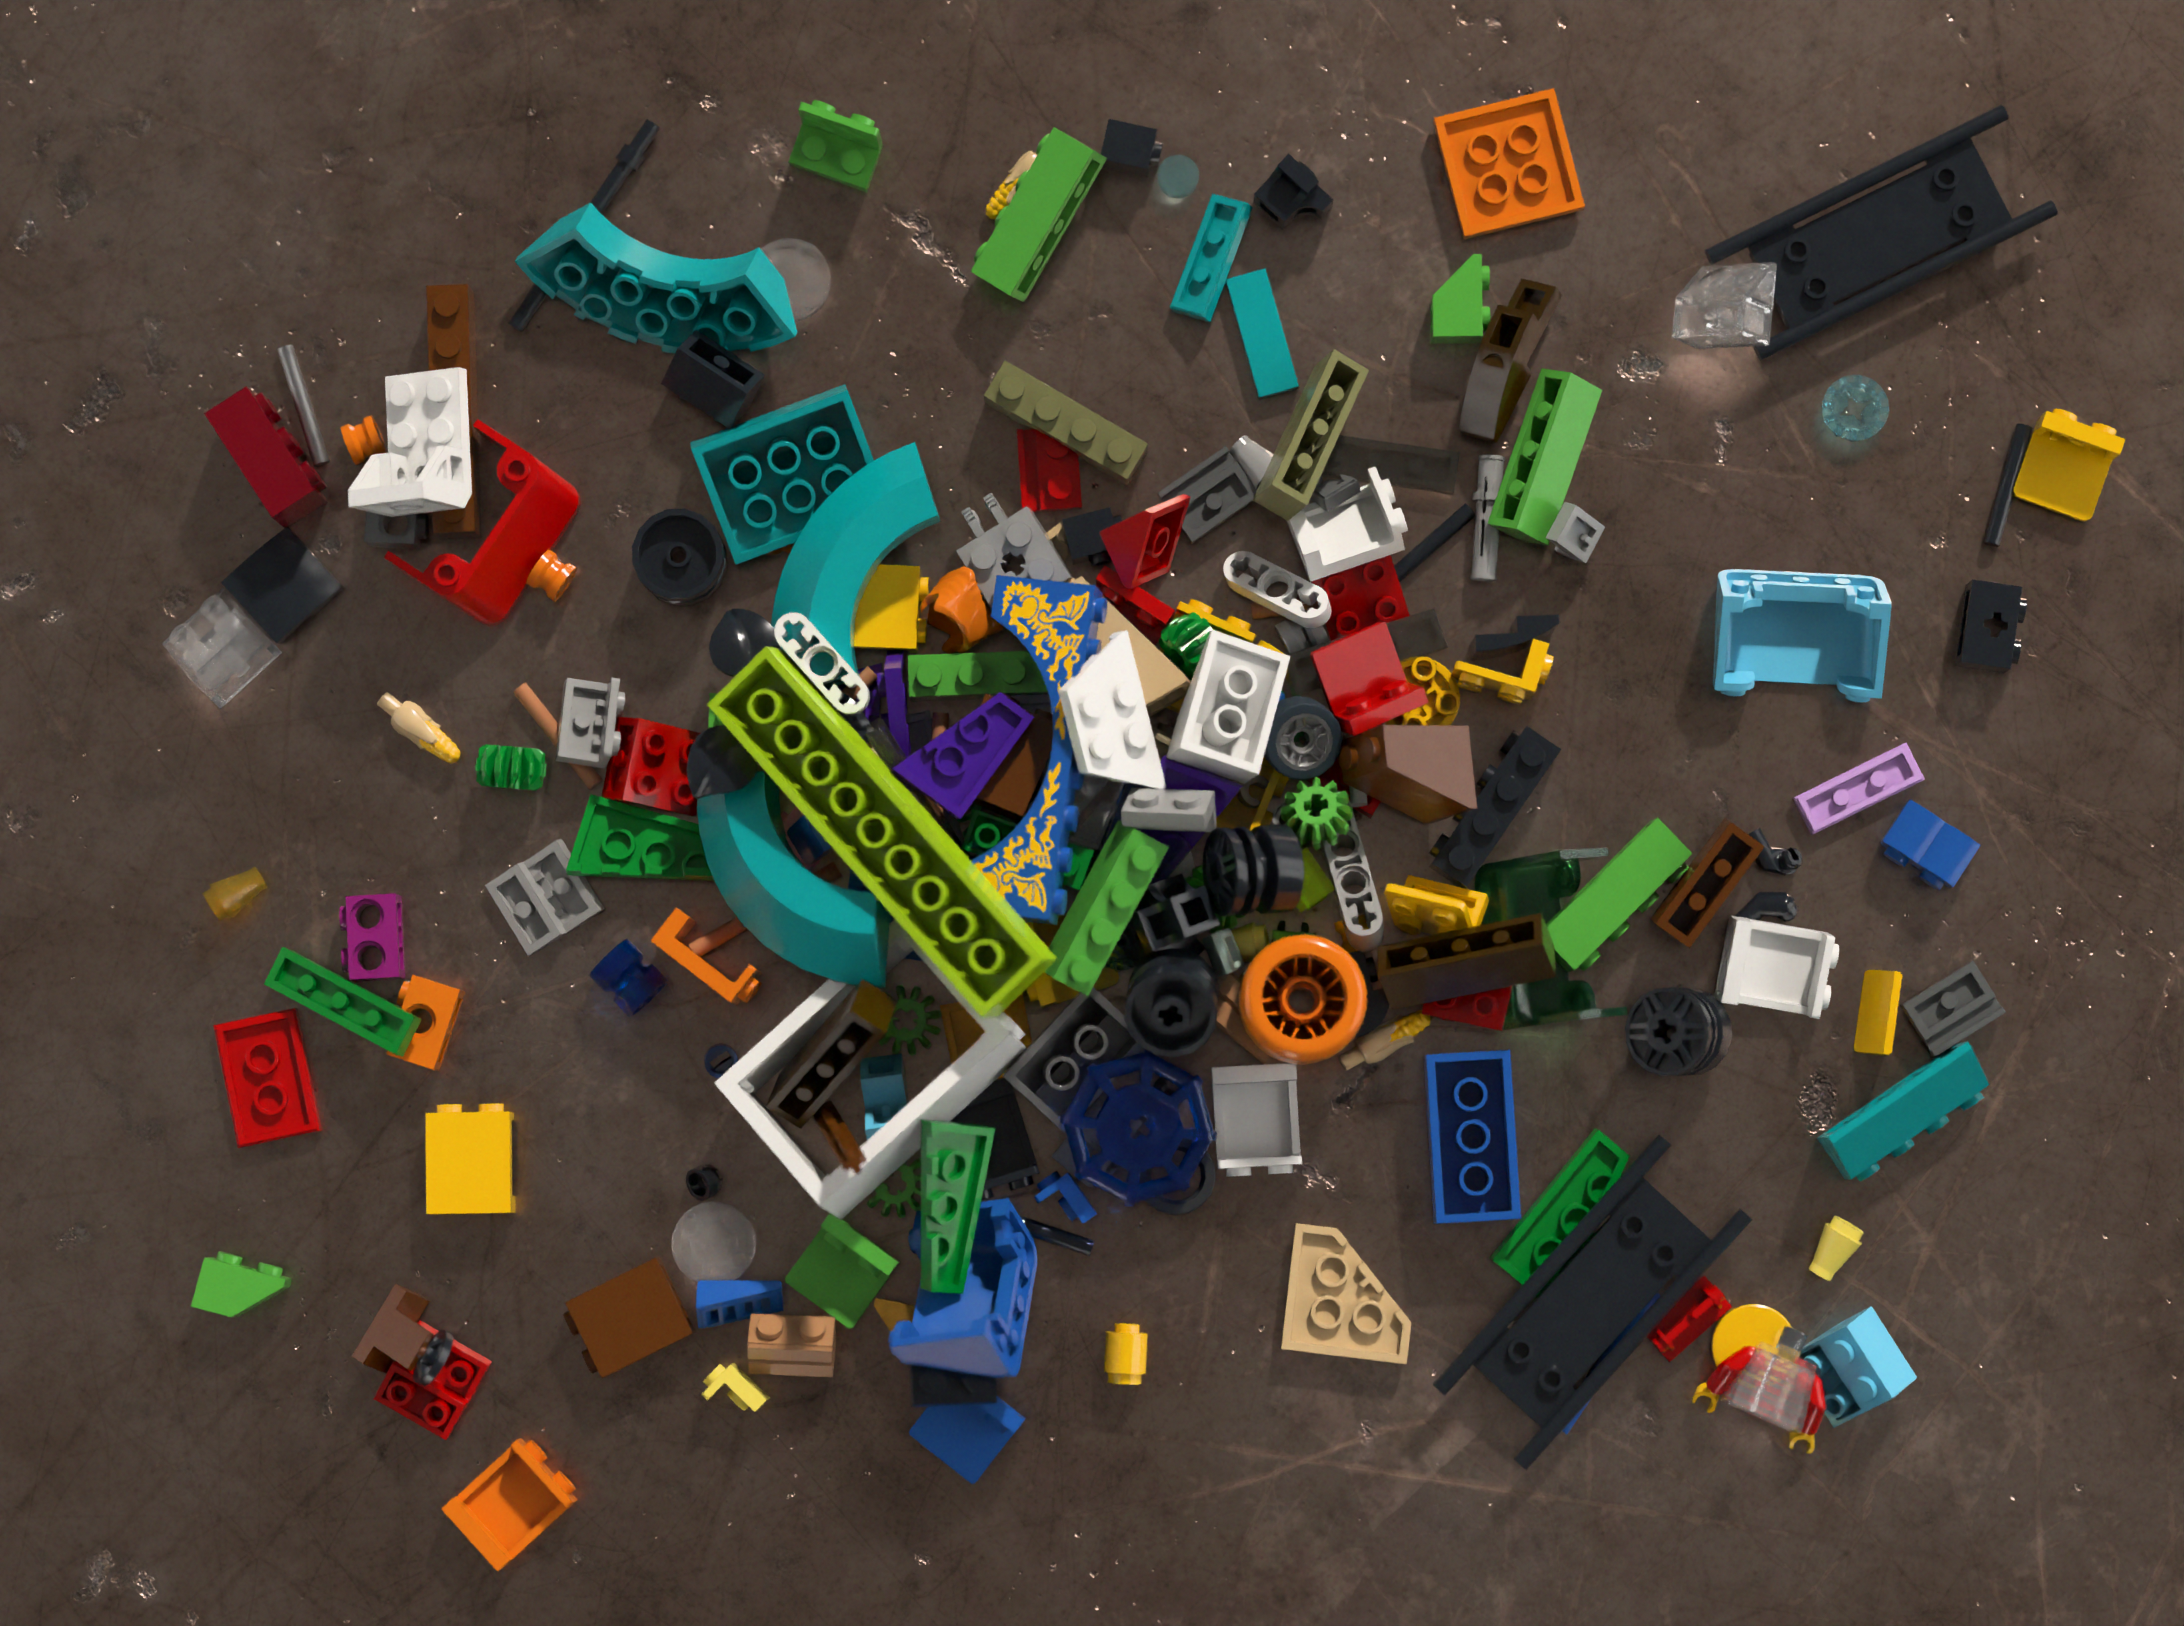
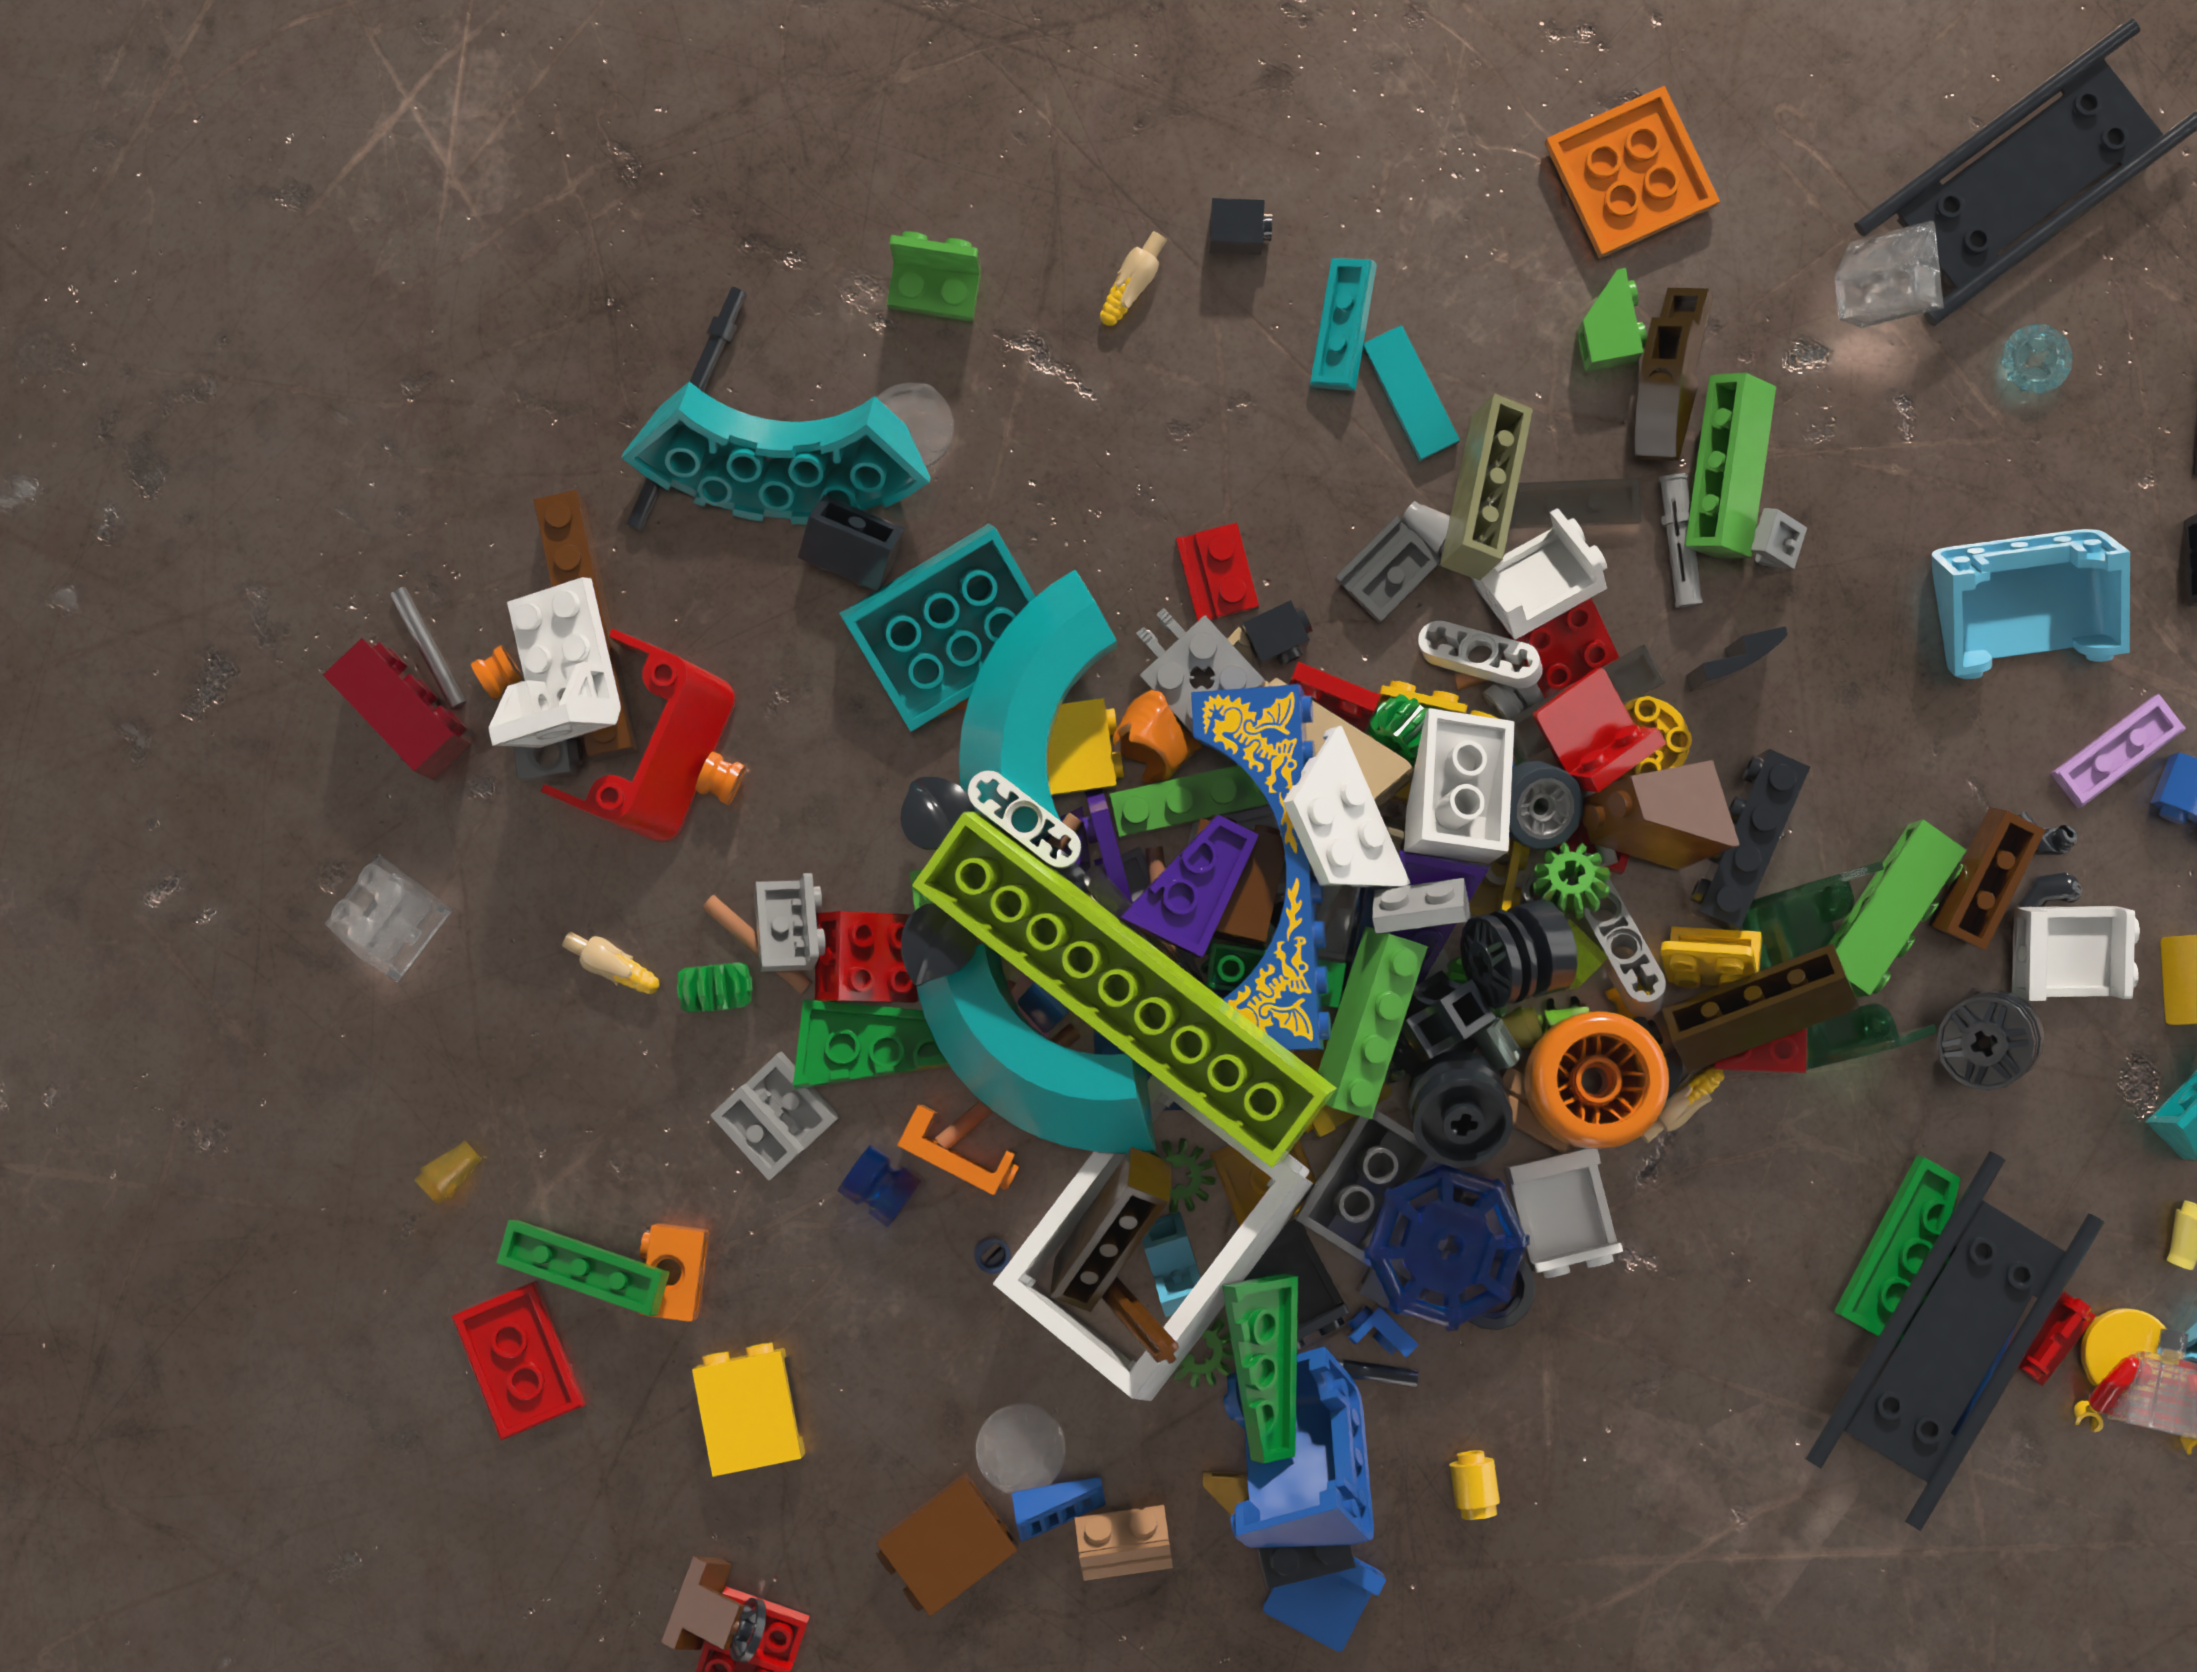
camera: 15 degrees left, 0 degrees up
bright green slope [191,1251,292,1317] -> none
black slope [221,527,344,644] -> none
magenta brick [339,893,405,982] -> none
black wheel [632,508,727,606] -> none
black hinge [686,1164,723,1201] -> none
light yellow bracket [701,1363,770,1412] -> none
bright green bracket [785,1213,900,1329] -> none
bright green brick [970,127,1107,302] -> none
olive arch [984,360,1148,487] -> none
red slope [1099,494,1191,589] -> none
clear light blue tile [1158,155,1199,198] -> none
black brick [1253,153,1334,230] -> none
tan plate [1281,1223,1411,1364] -> none
dark grey tile [1310,475,1361,512] -> none
black bar [1394,503,1475,583] -> none
blue brick [1423,1050,1521,1224] -> none
yellow bracket [1451,639,1554,704] -> none

